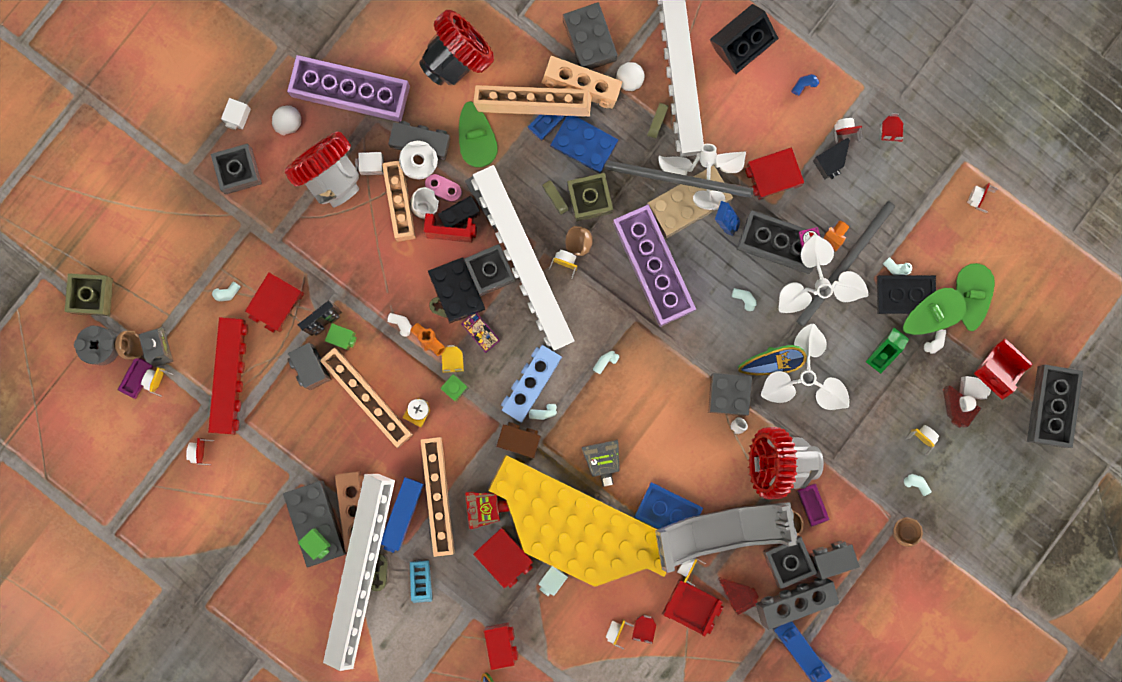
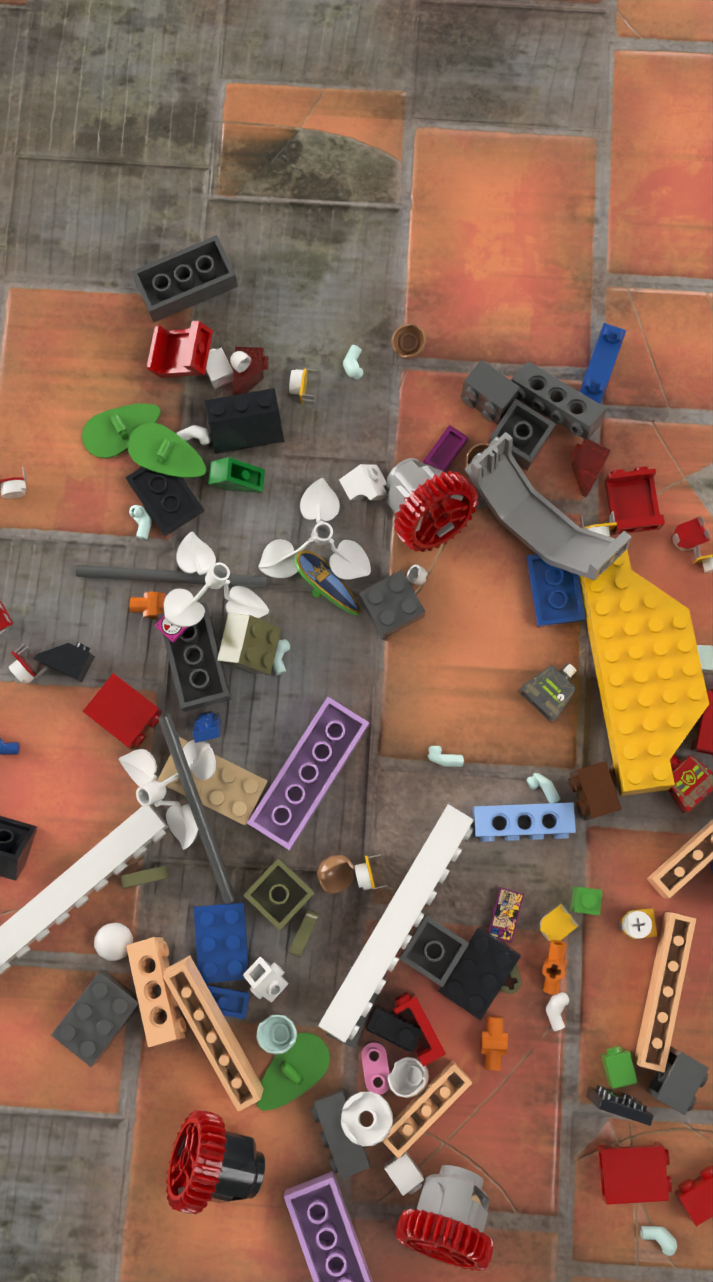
camera: 125 degrees left, 5 degrees down
none -> black slope [205,388,284,454]
none -> olive brick [217,613,281,675]
none -> white brick [243,957,289,1003]
none -> light aqua hair [256,1015,297,1055]
none -> white brick [339,464,388,500]
none -> orange axle [480,1016,508,1071]

